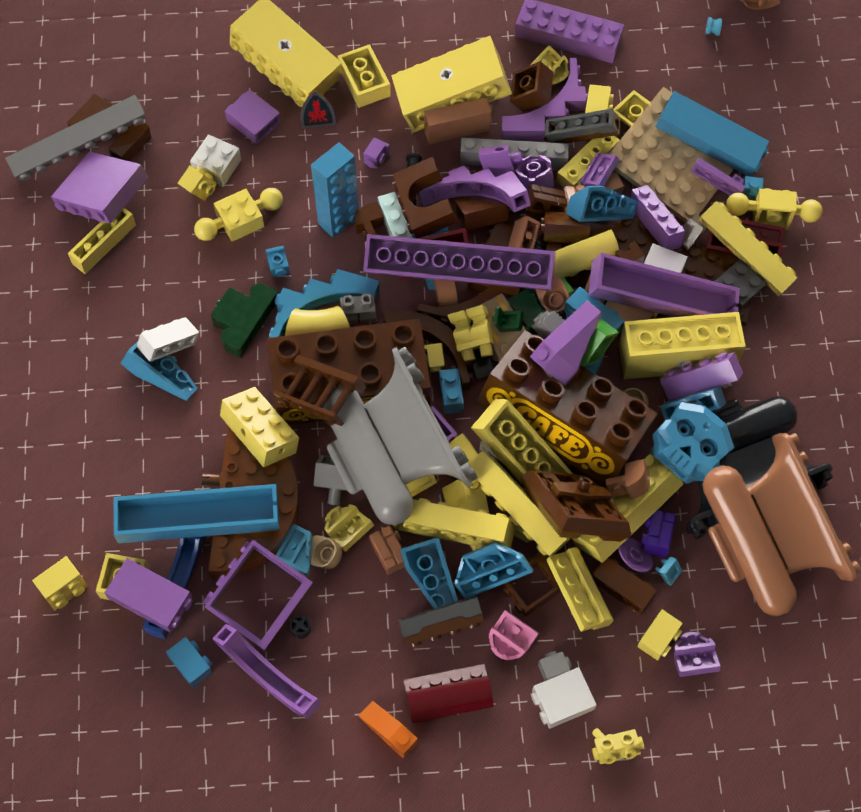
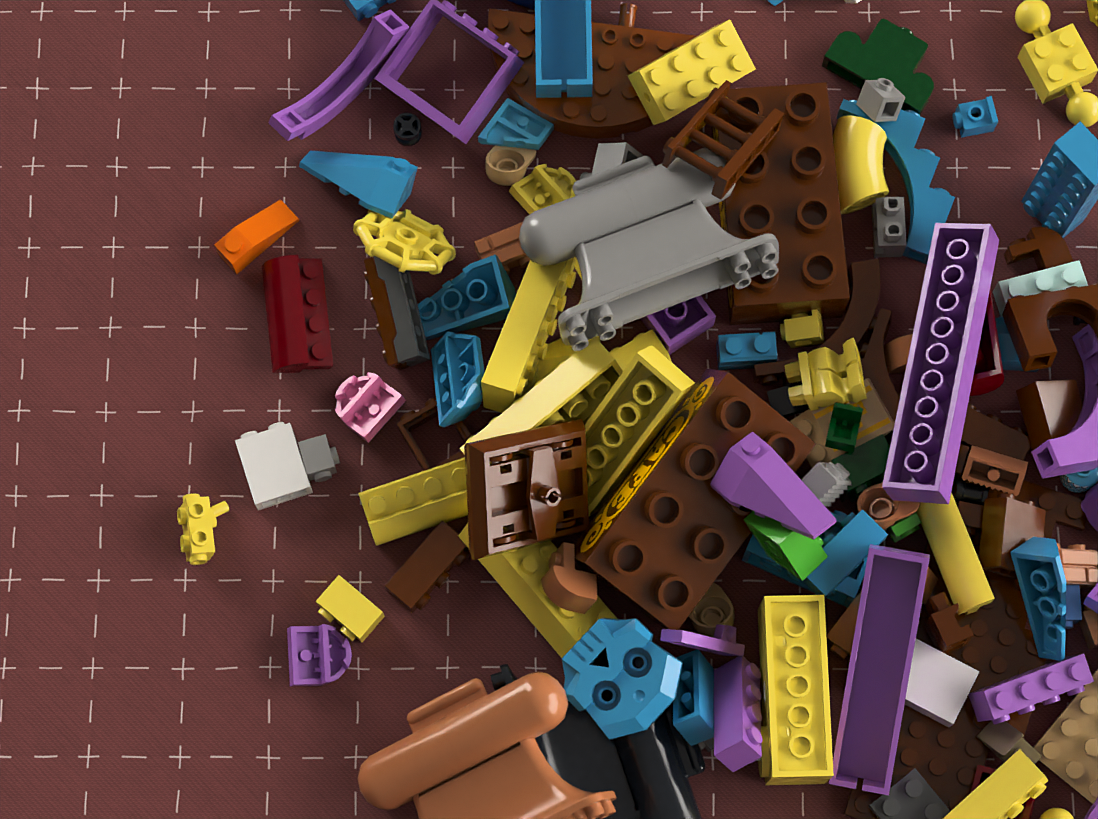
camera: 95 degrees right, 10 degrees up
reddish brown brick [526,184,567,214] -> none
medium lavender dish [618,538,653,573] -> none
dark purple brick [641,510,676,558] -> none
medium azure tile [655,556,683,585] -> none
none -> dark azure wedge [299,151,418,218]
none -> light yellow plate [353,209,456,275]
none -> medium lavender hinge [660,624,745,657]
none -> light grey brick [856,78,905,122]

